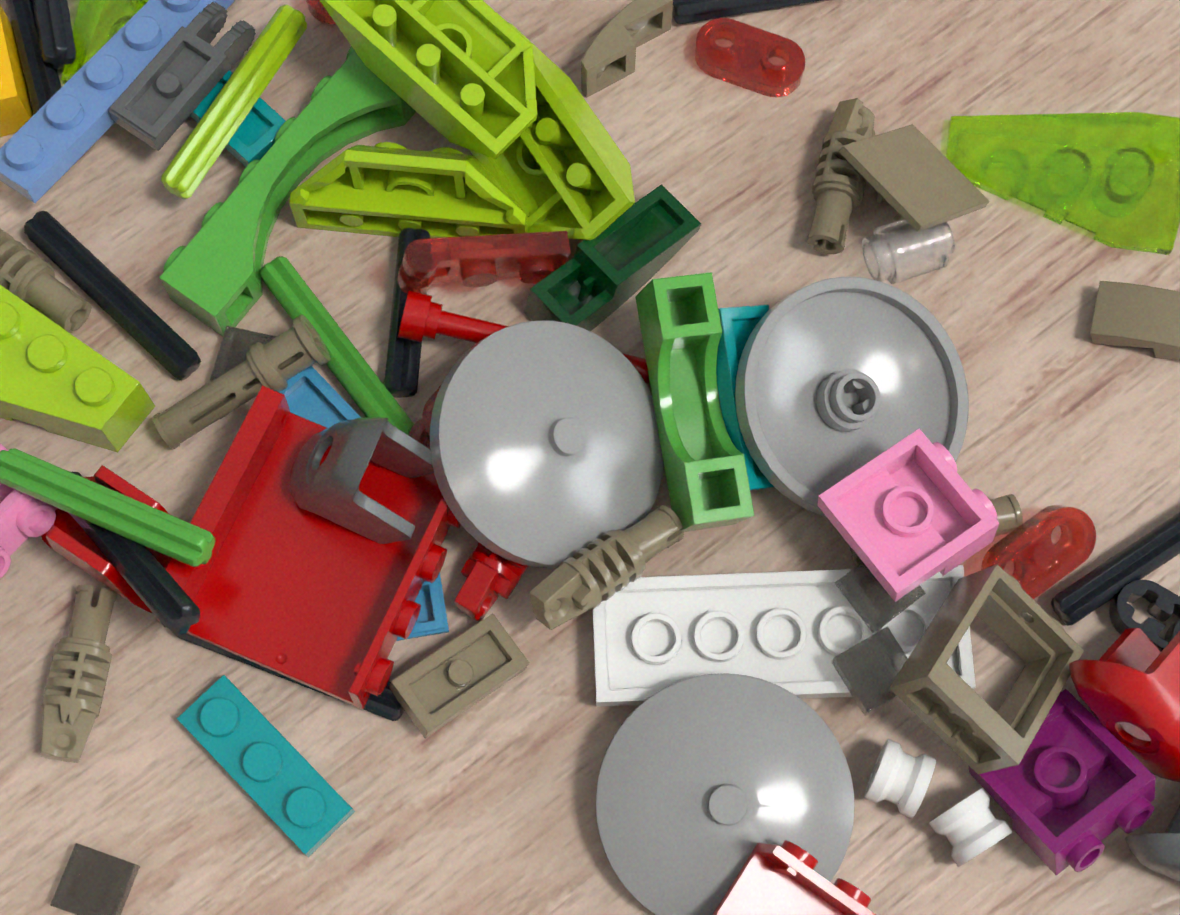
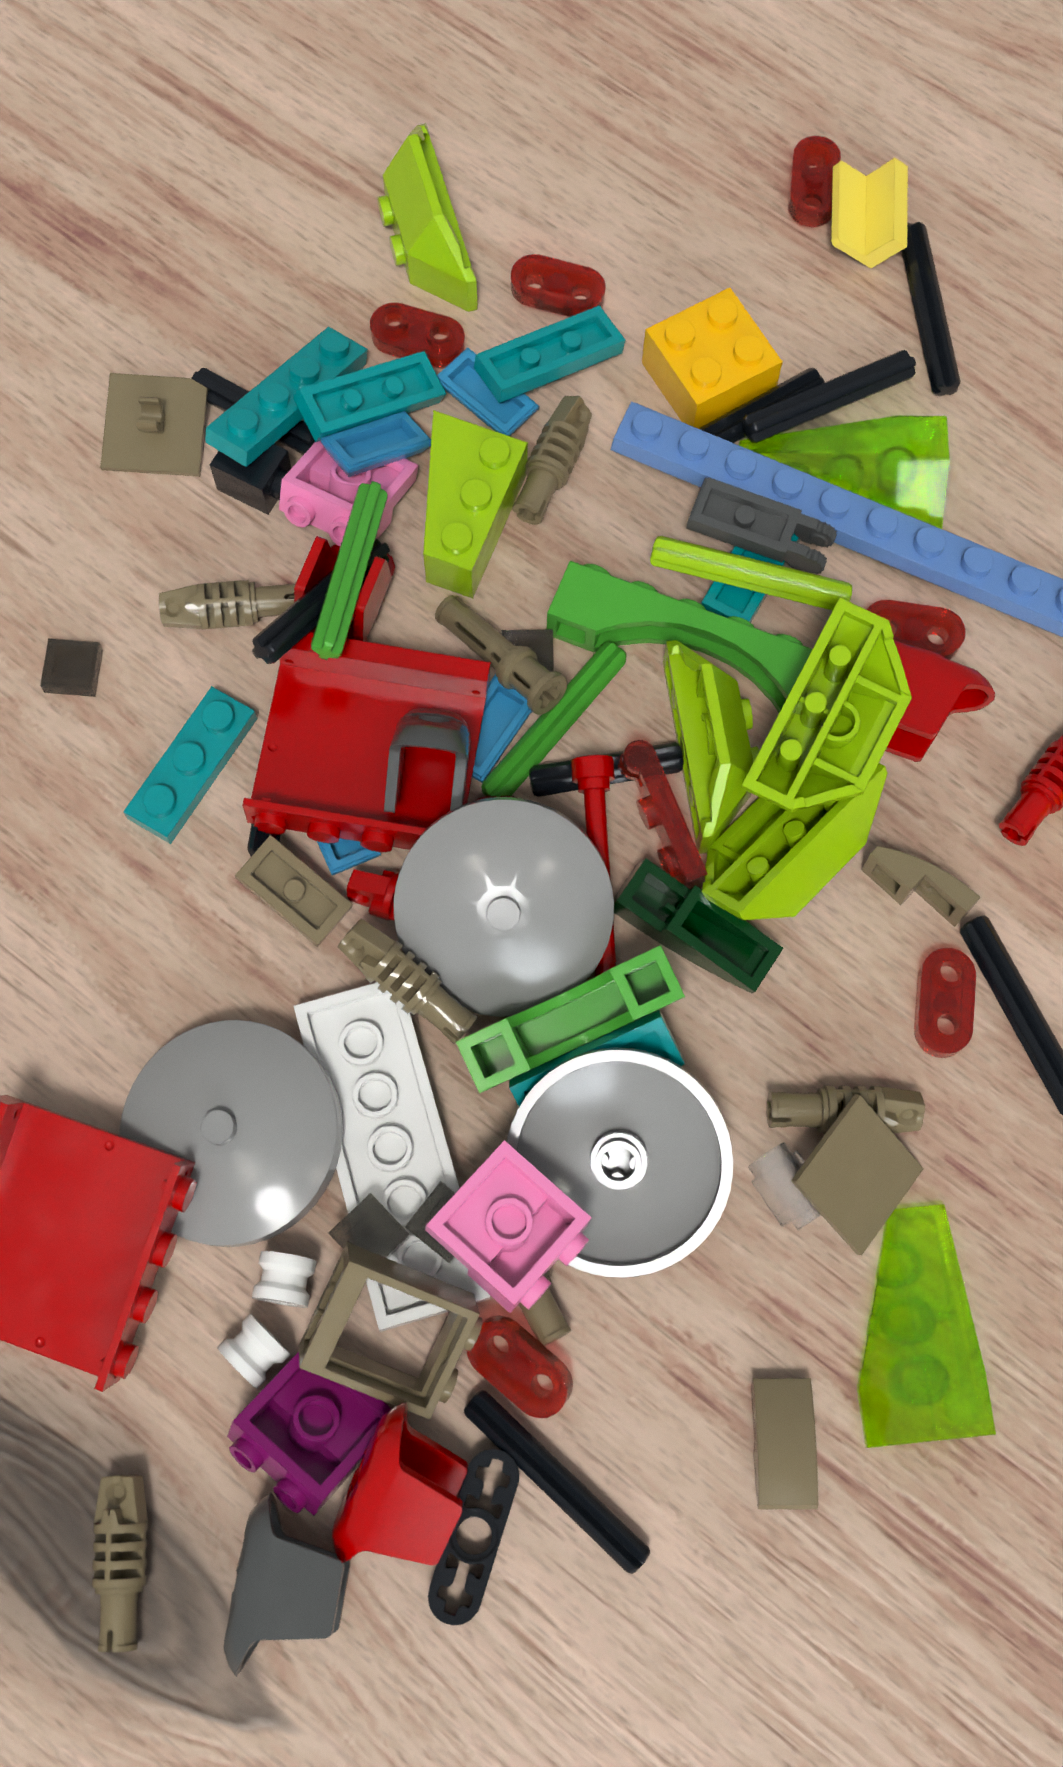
camera: 75 degrees right, 0 degrees up
black axle [23,211,201,380] -> none

